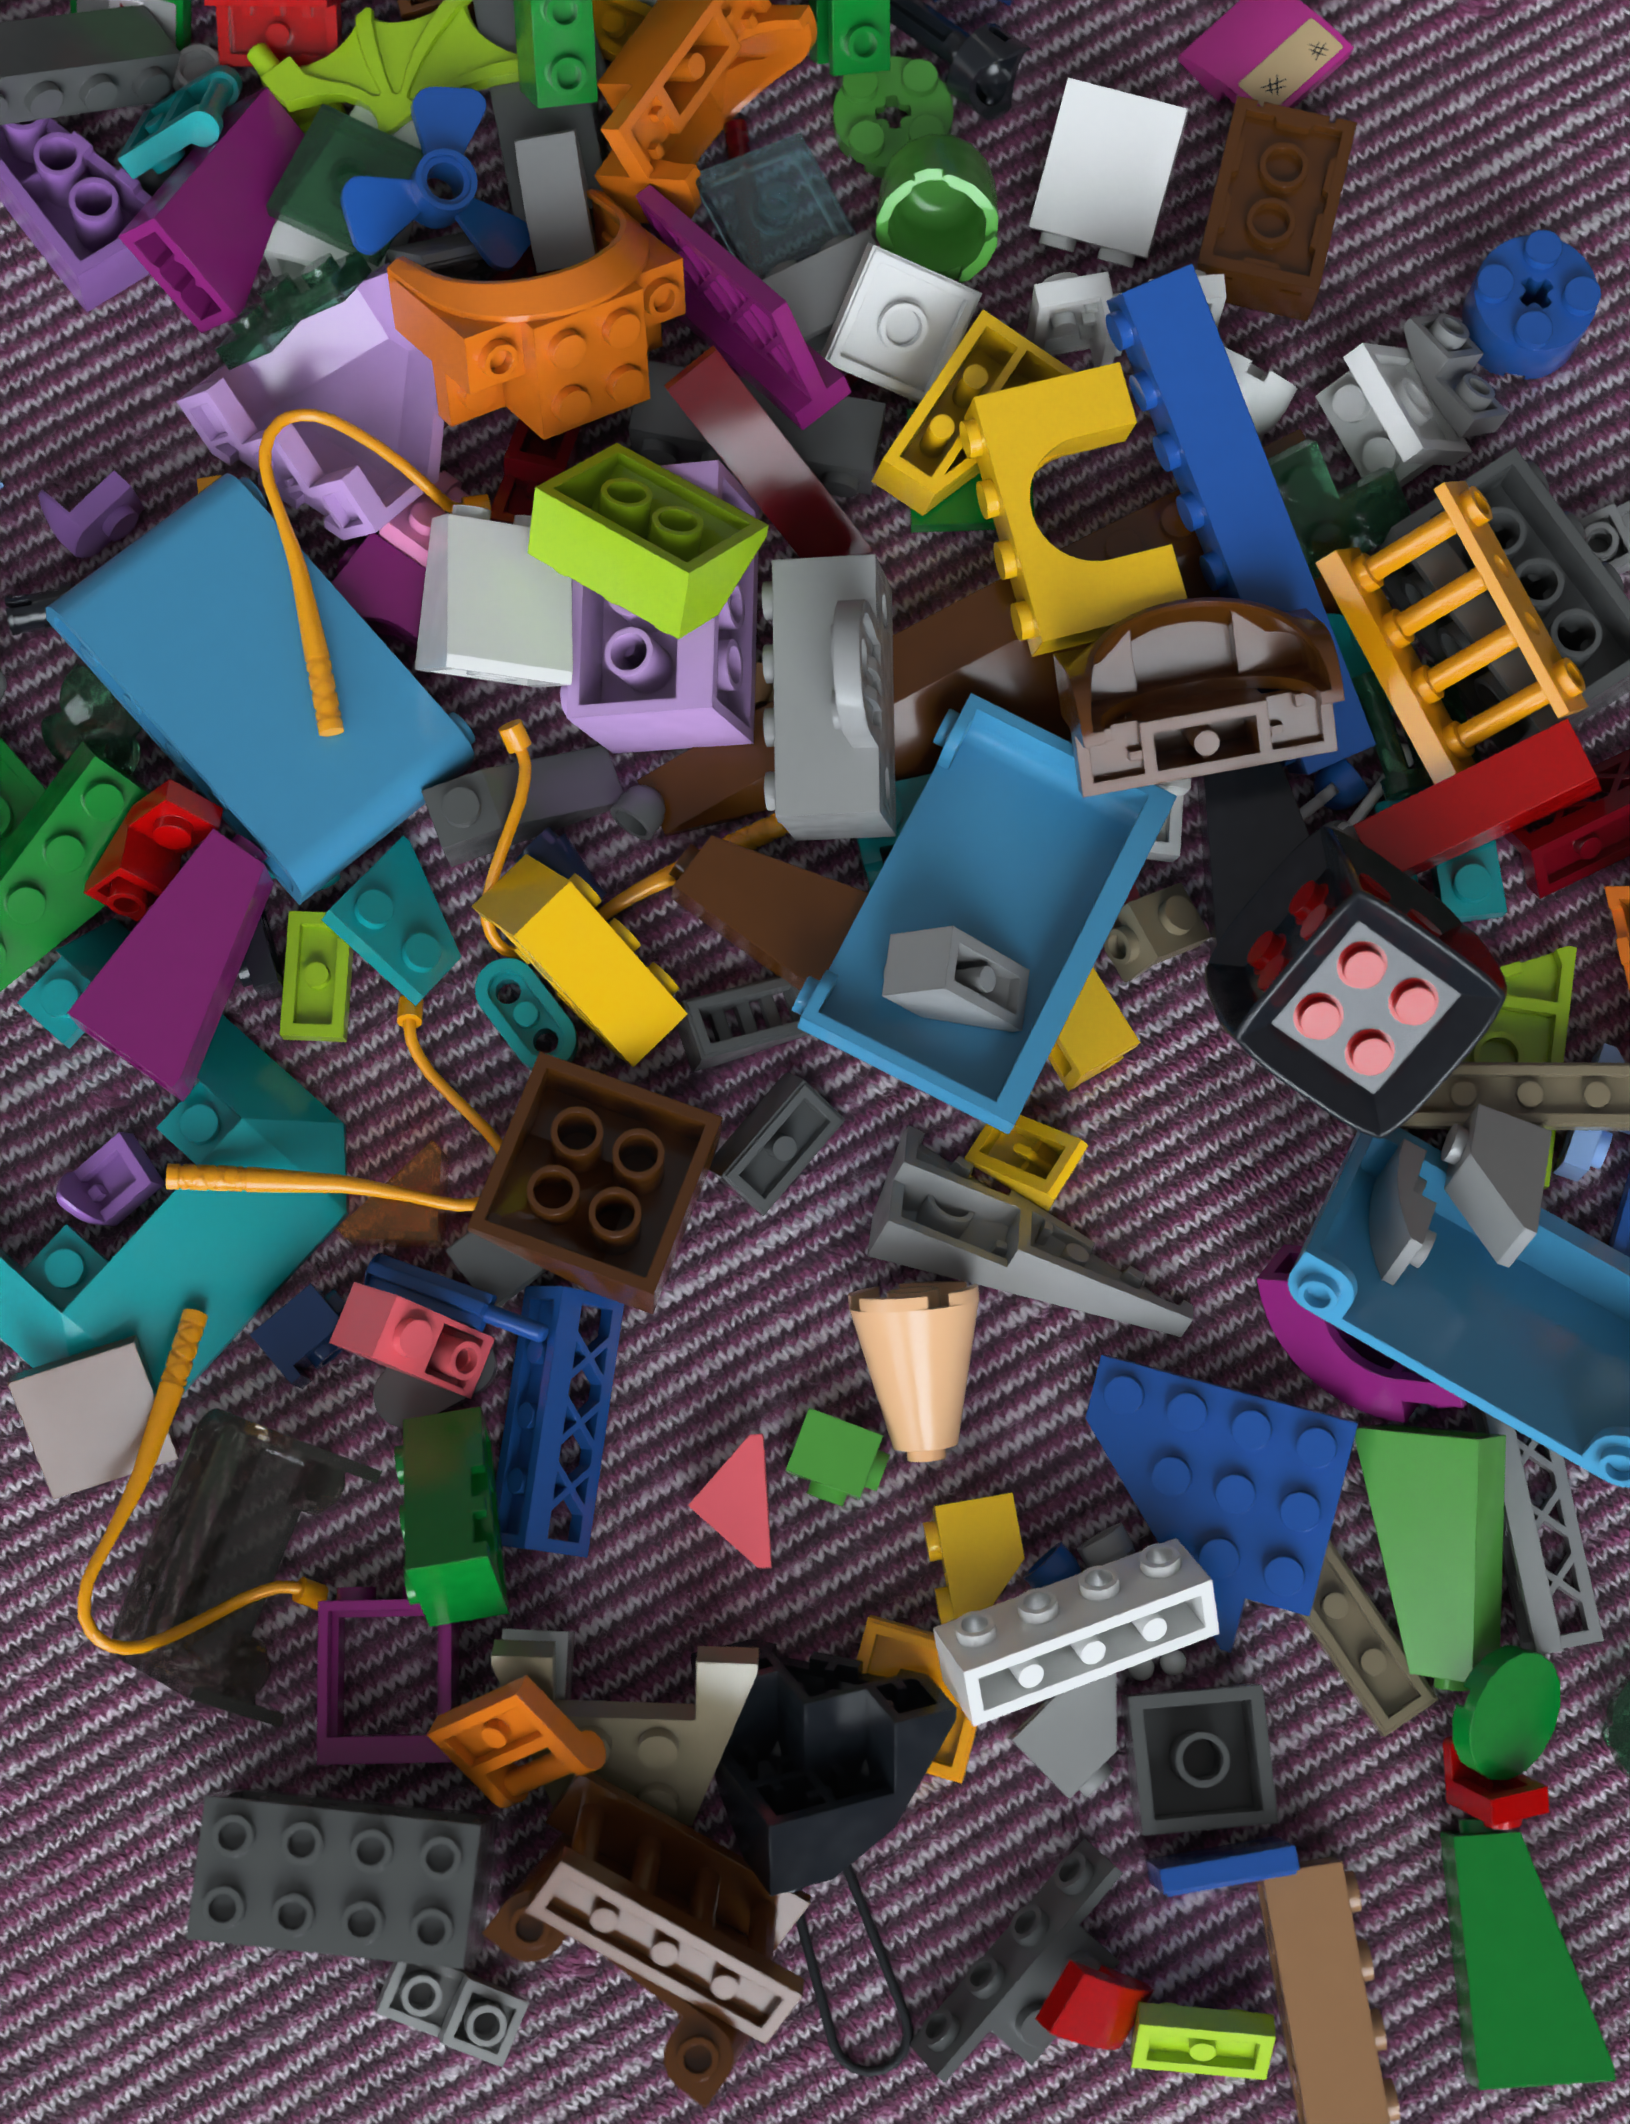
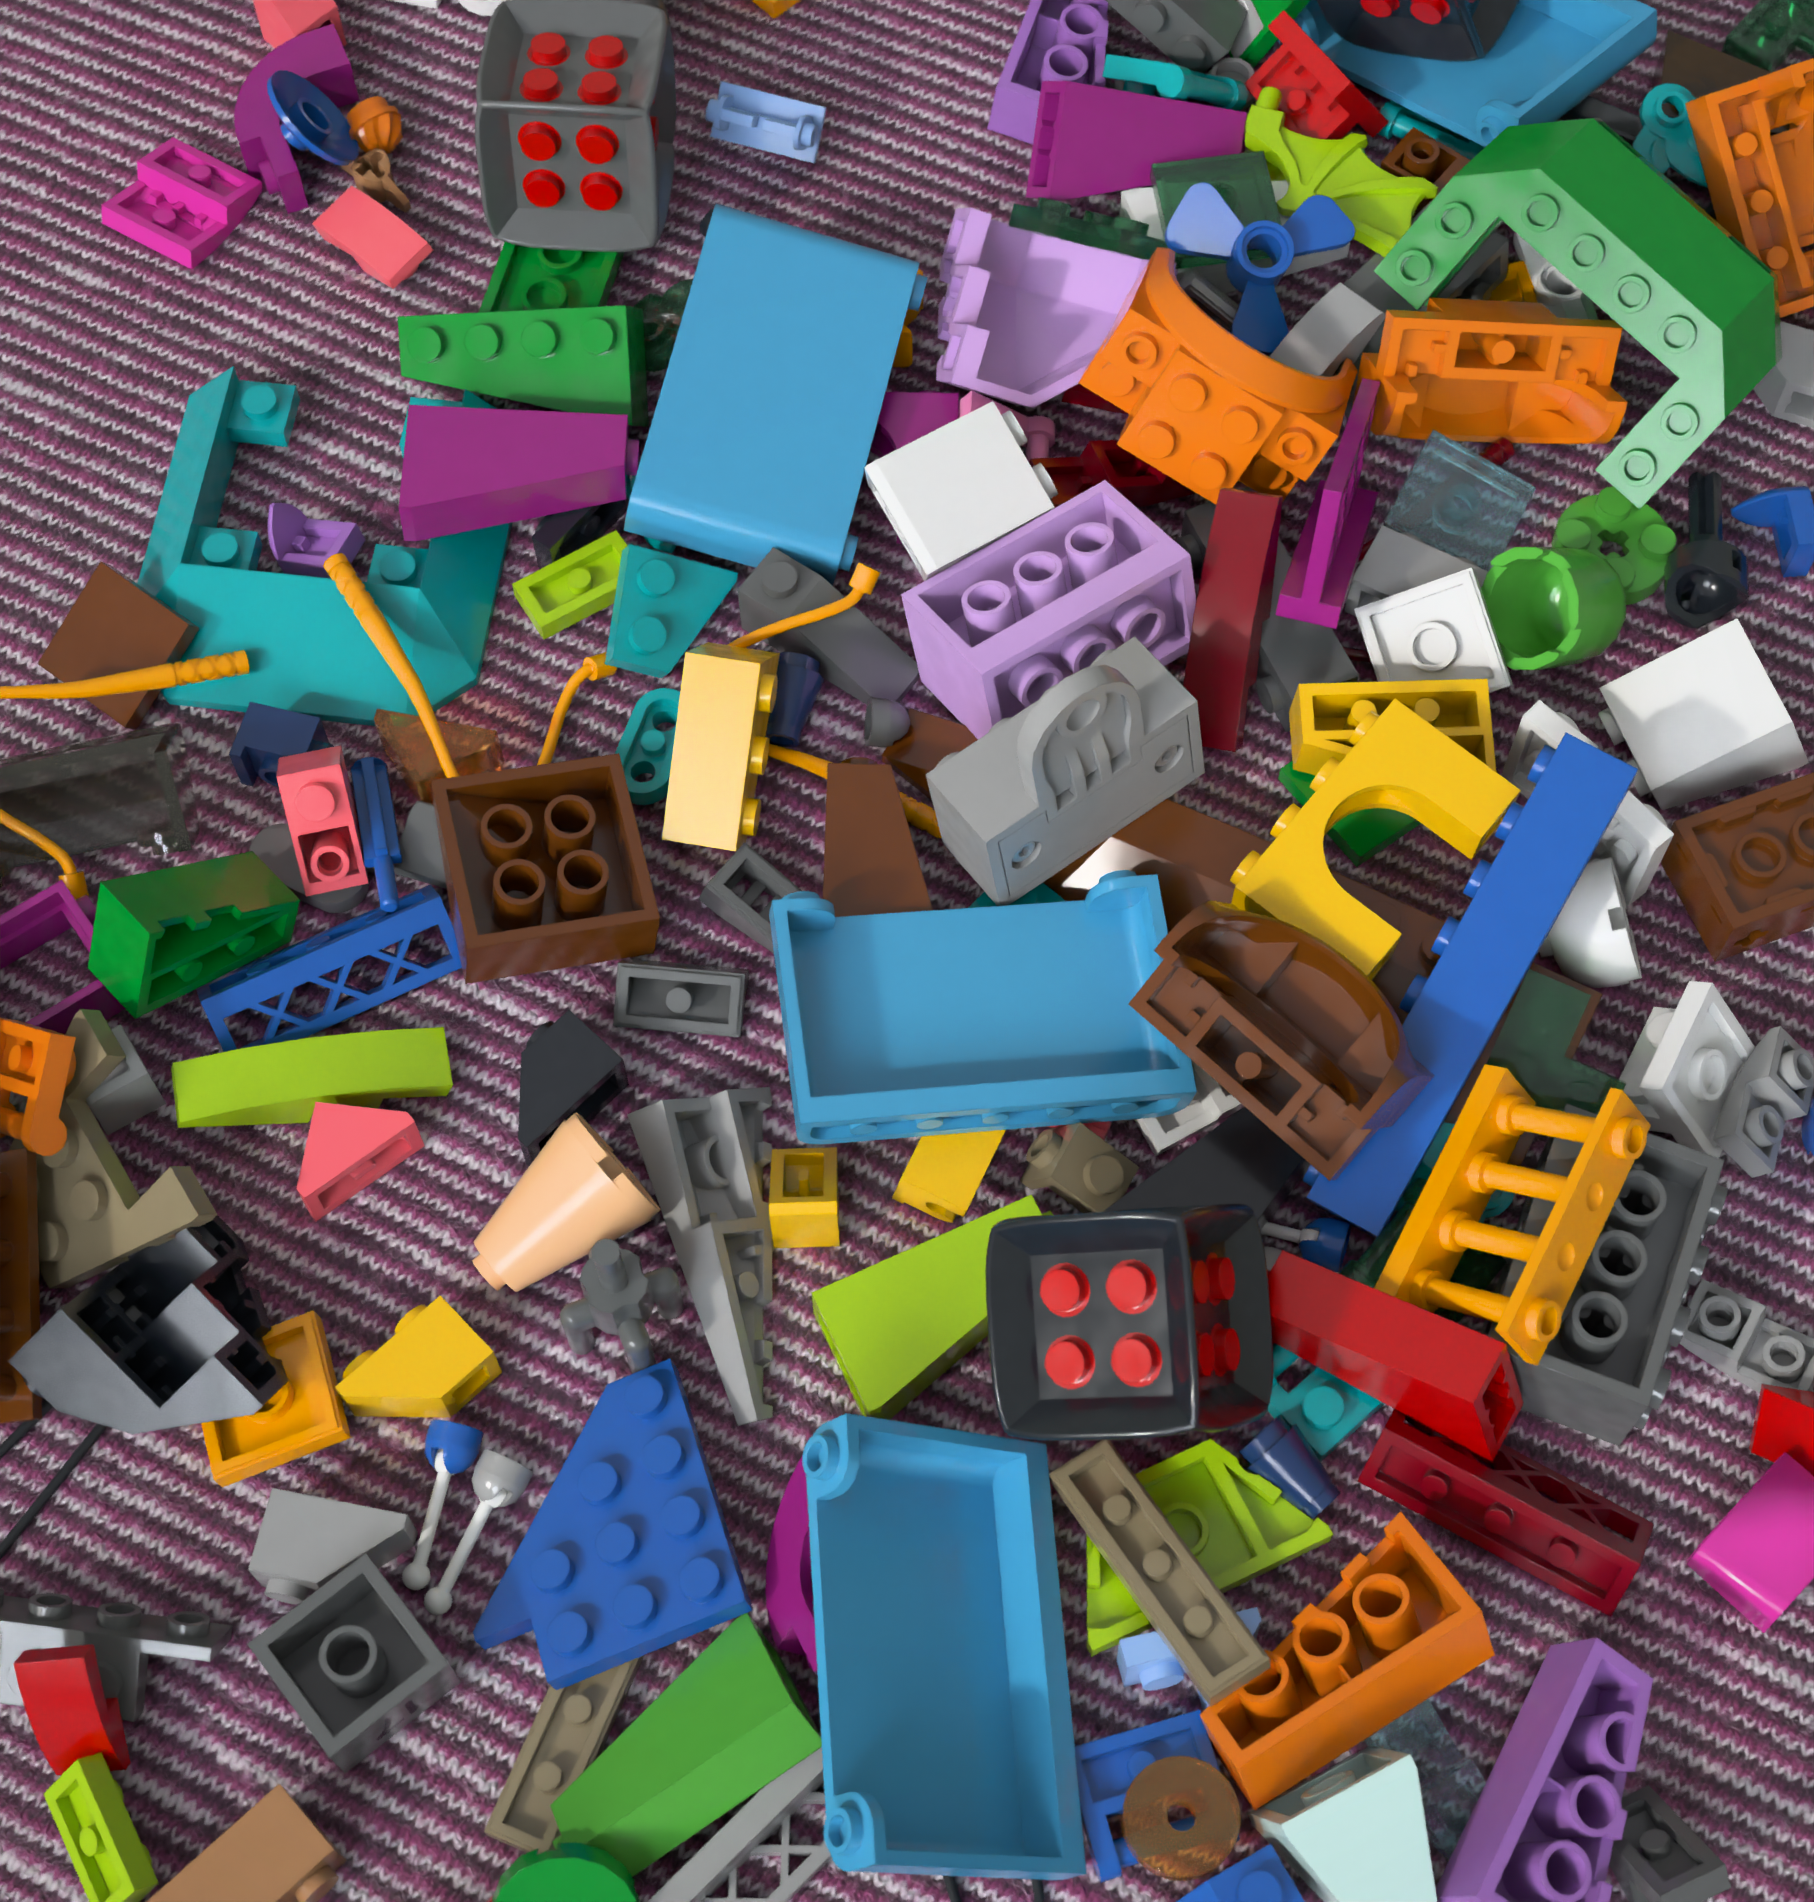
camera: 55 degrees right, 15 degrees down
medium lavender plate [38,470,145,558] -> none
red slope [84,779,223,921] -> none
light orange piece [259,409,491,737] -> none
lime slope [527,443,769,639] -> none
bright green brick [786,1408,890,1507] -> none
light grey slope [882,926,1030,1032] -> none
white brick [933,1538,1219,1726] -> none
blue tile [1145,1836,1300,1897] -> none
light grey slope [1369,1139,1437,1286] -> none
light grey slope [1441,1104,1552,1268] -> none
none -> lime slope [171,1027,453,1128]
none -> black slope [518,1010,629,1166]
none -> dark grey plant [560,1239,684,1374]
none -> lime slope [812,1194,1053,1420]
none -> dark blue cone [1239,1415,1341,1519]

